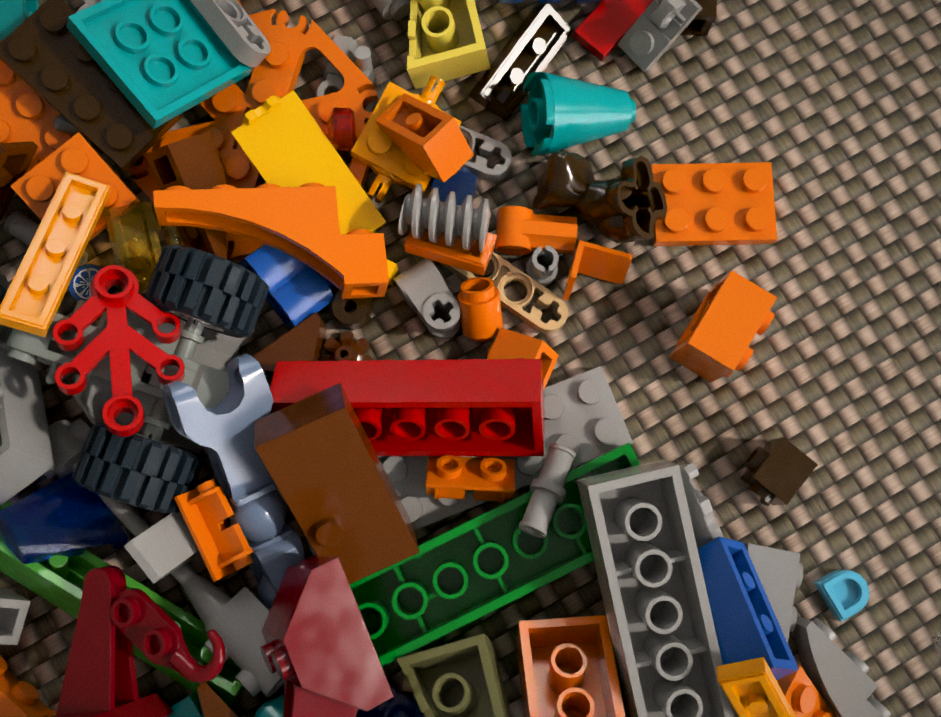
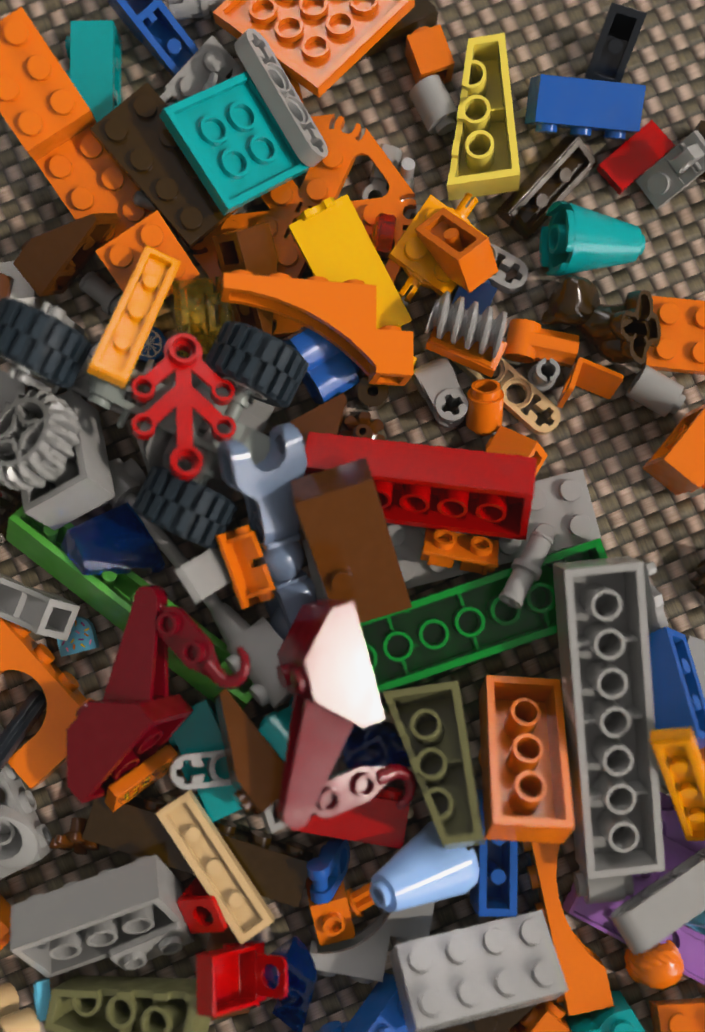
camera: 15 degrees right, 5 degrees up
none -> medium azure tile [57,616,99,657]
none -> light grey brick [626,364,686,417]

